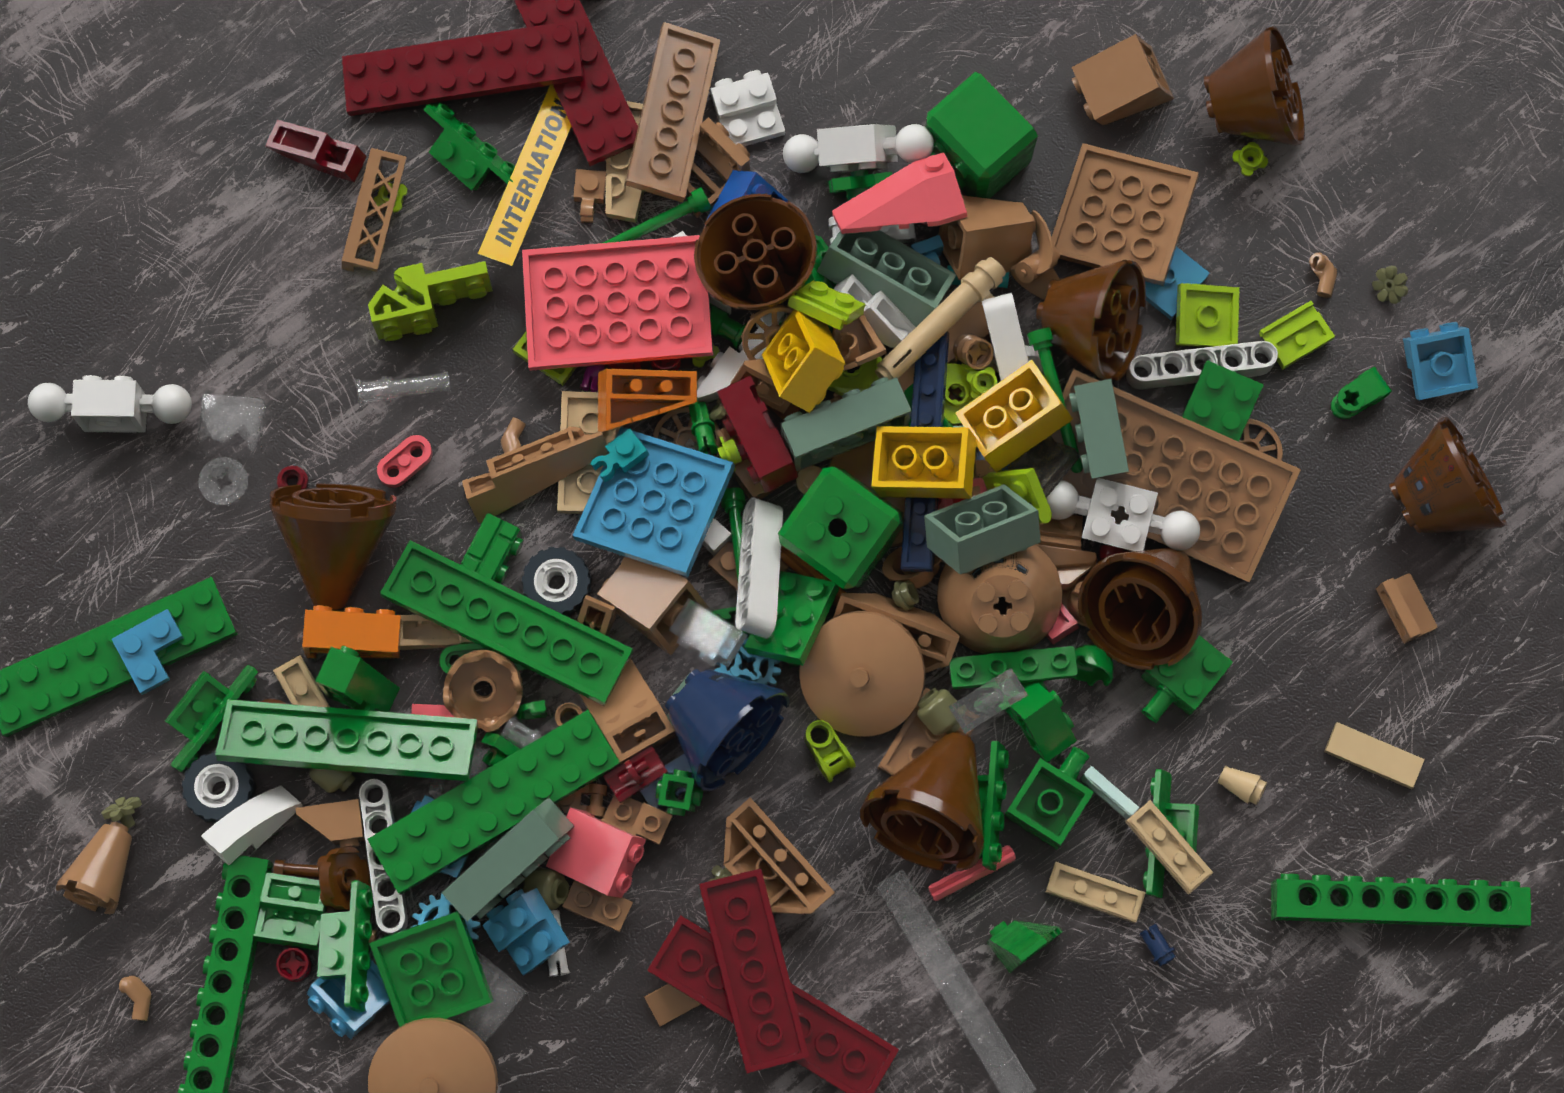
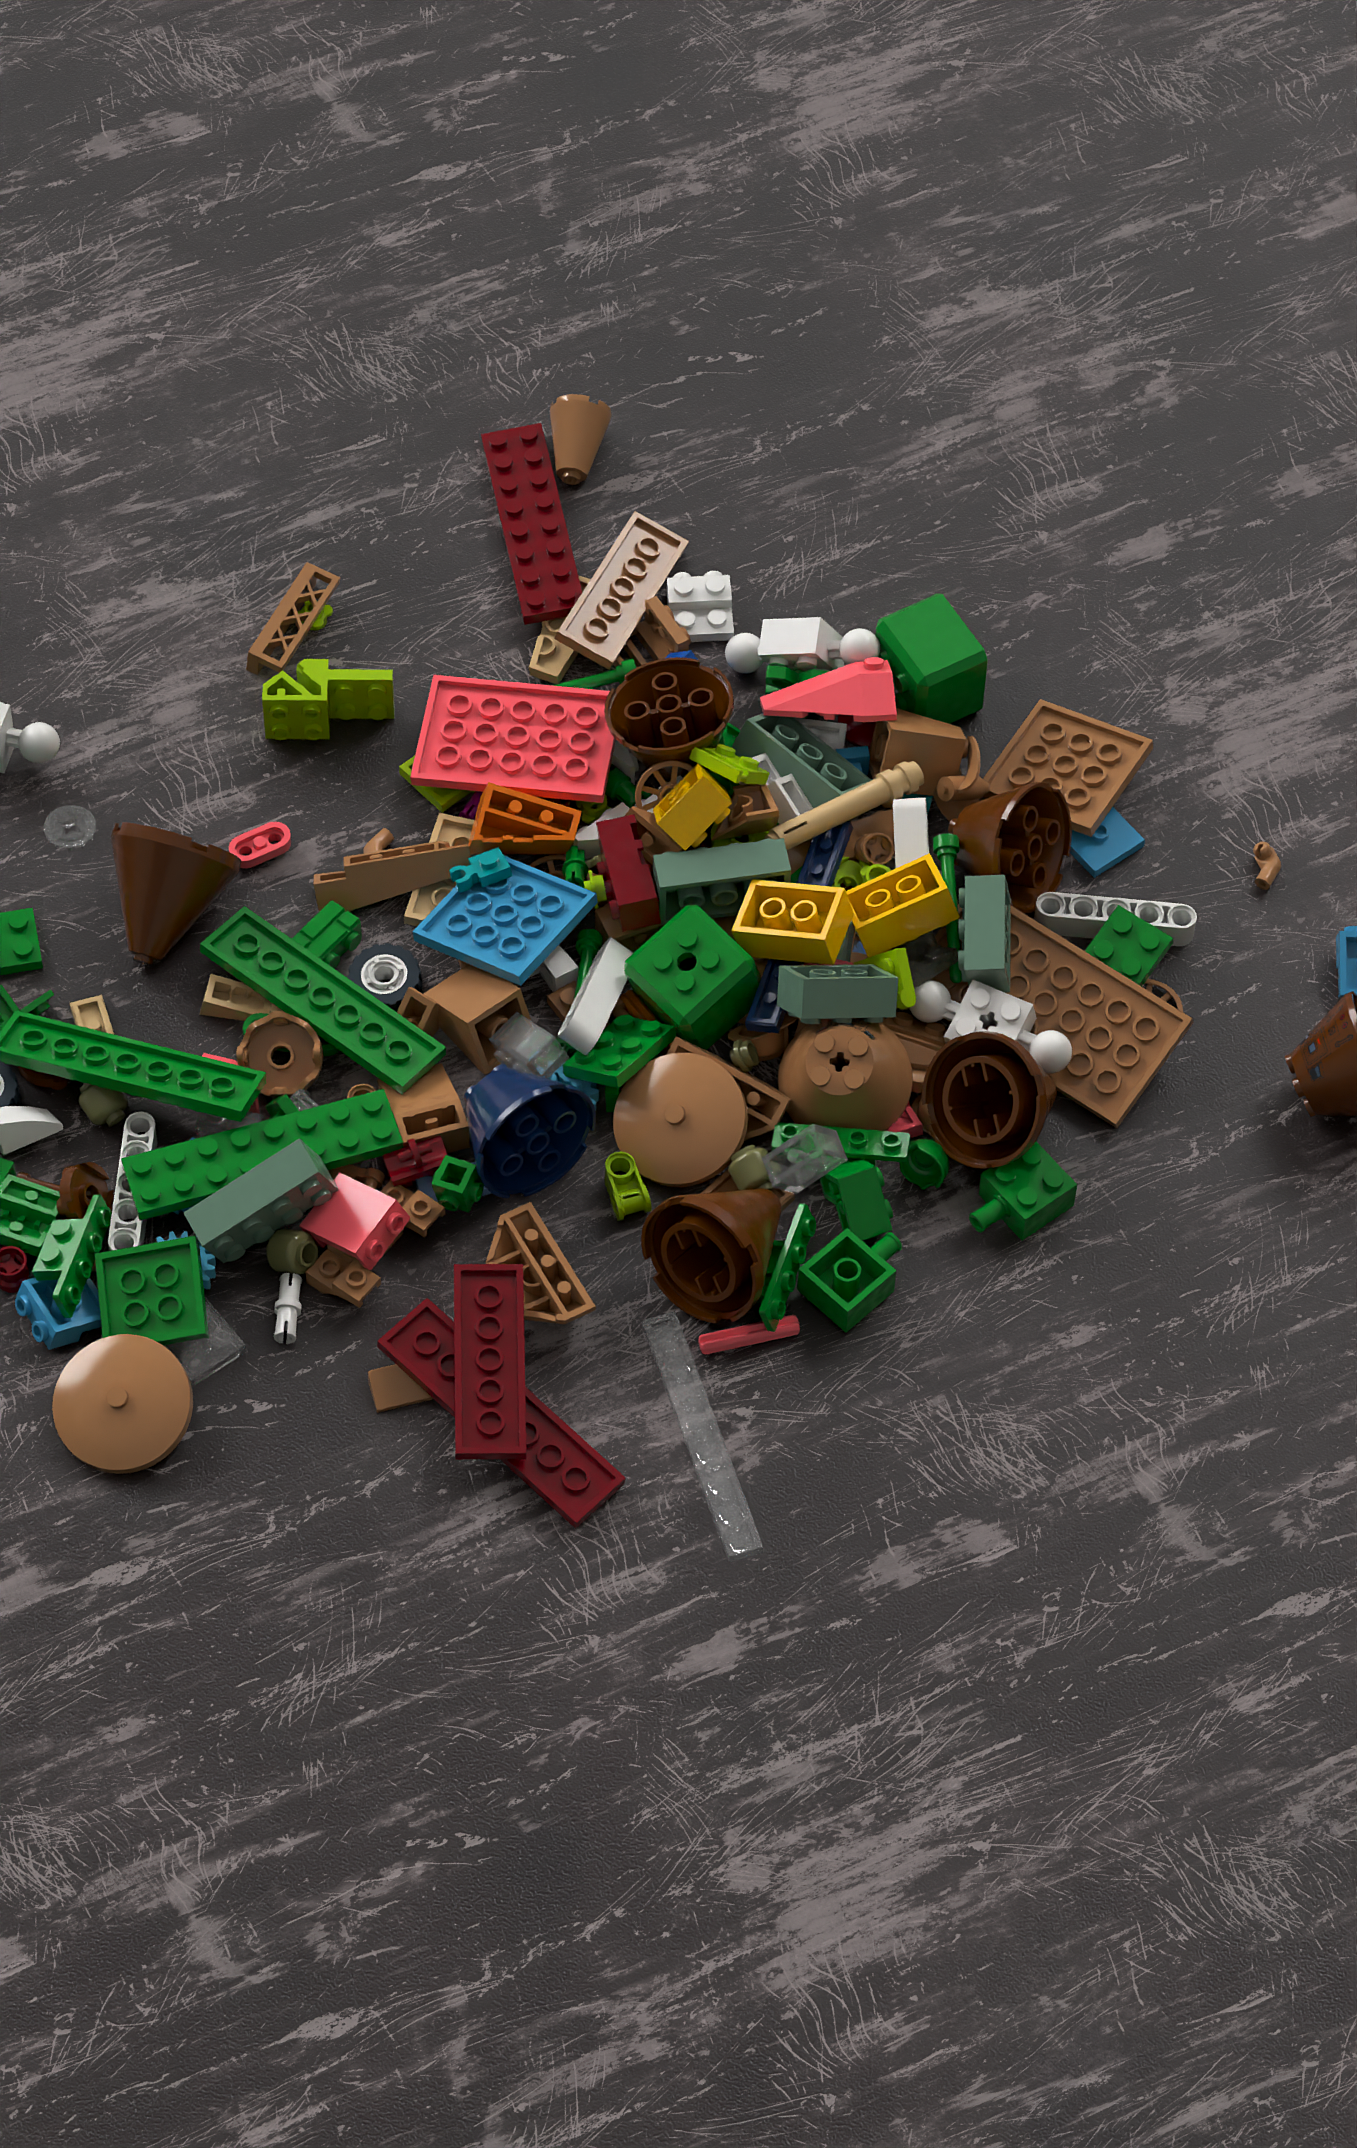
camera: 15 degrees right, 20 degrees down
clear piece [197,394,266,452] -> none
dark red slope [265,119,367,183] -> none
medium nougat slope [295,799,365,848] -> none
orange wedge [302,605,402,658] -> none
green wedge [315,646,400,712] -> none
dark red plate [342,20,584,116] -> none
clear pin [356,372,451,406] -> none
green bracket [424,103,515,191] -> none
yellow sticker [478,85,571,266] -> none
dark azure plate [483,888,570,976] -> none
green tile [516,700,548,721] -> none
medium nougat plate [573,169,606,223] -> none
green wedge [987,920,1063,973] -> none
tan tile [1045,862,1146,923] -> none
medium nougat slope [1072,34,1174,125] -> none
light aqua tile [1081,766,1139,819] -> none
tan tile [1125,800,1213,894] -> none
dark blue pin [1139,924,1176,967] -> none
green bracket [1143,769,1199,898] -> none
lime plate [1176,283,1239,347] -> none
reddish brown cone [1204,26,1305,146] -> none
tan cone [1218,766,1267,805] -> none
lime plate [1232,142,1268,176] -> none
lime plate [1258,301,1335,370] -> none
green brick [1271,874,1531,929] -> none
tan tile [1324,722,1424,789] -> none
green piece [1331,367,1392,420] -> none
olive plant [1372,265,1408,304] -> none
medium nougat panel [1376,574,1437,644] -> none

